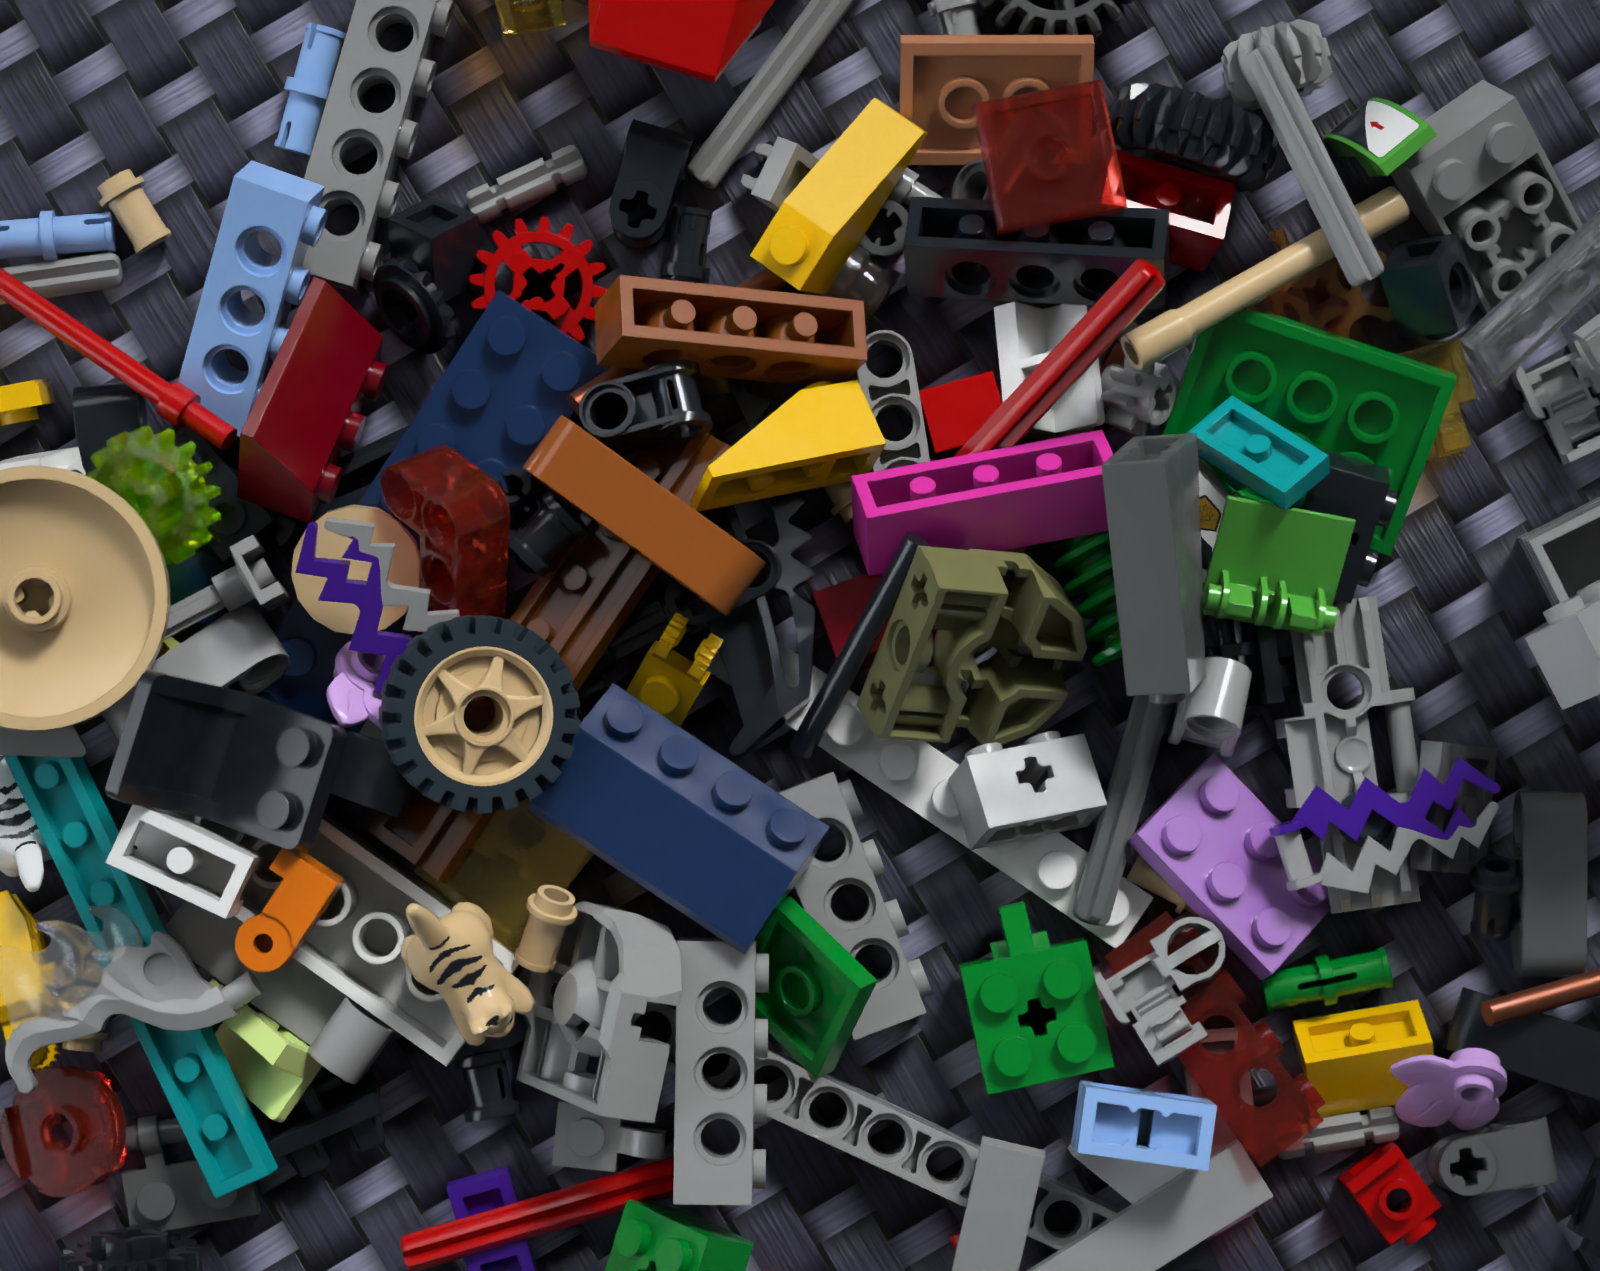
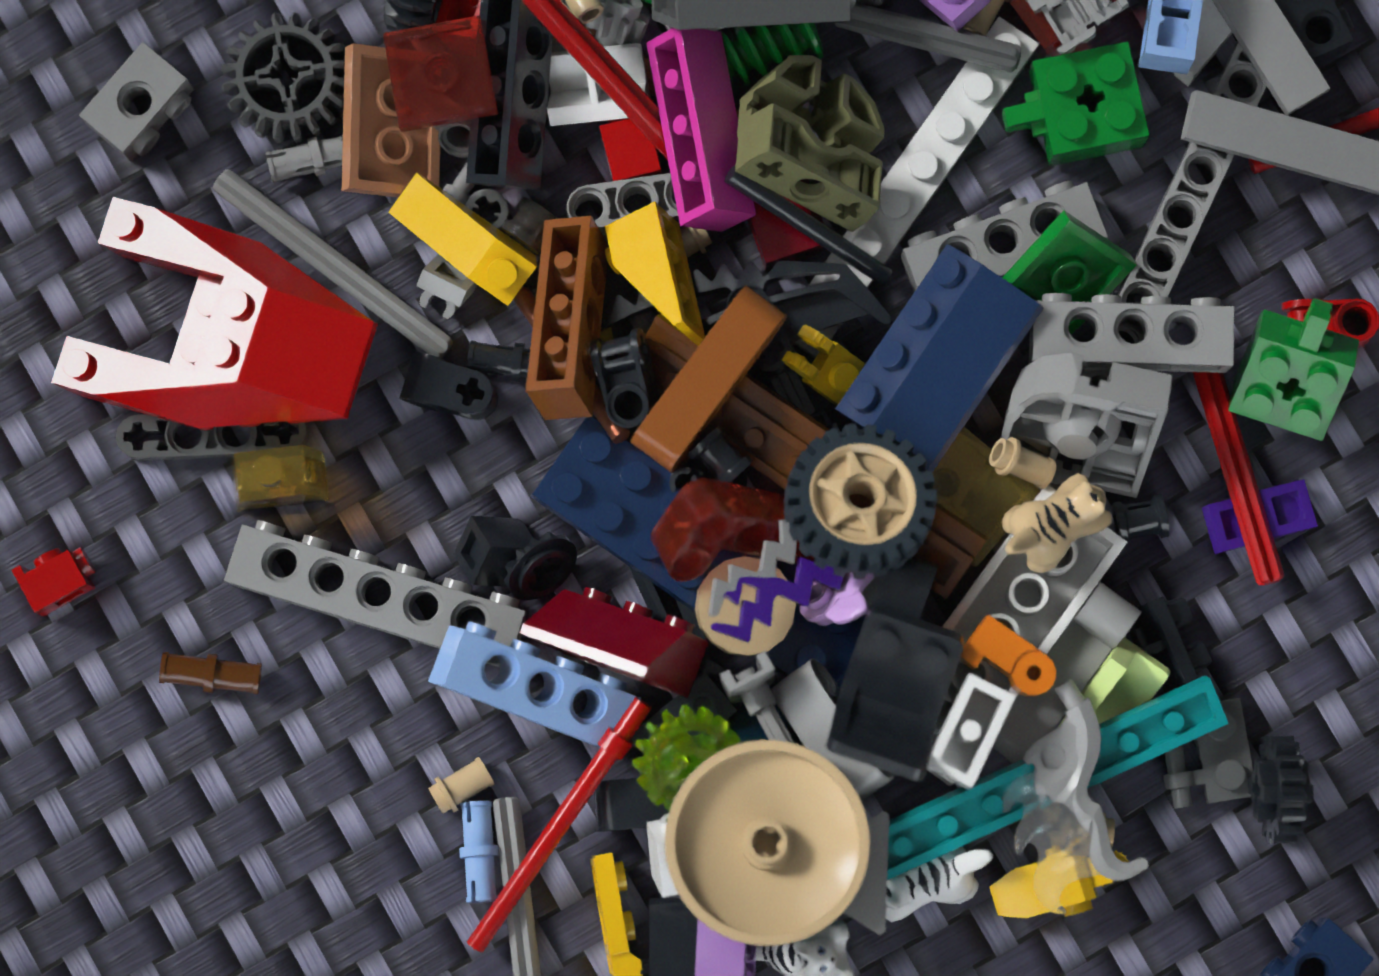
camera: 85 degrees left, 5 degrees down
clear red plate [0,1066,127,1197] -> none
light blue pin [274,22,346,156] -> none
light grey axle [465,145,588,224] -> none
red gear [469,216,607,342] -> none
light grey plate [552,1099,667,1172] -> none
brick [948,731,1107,850] -> none

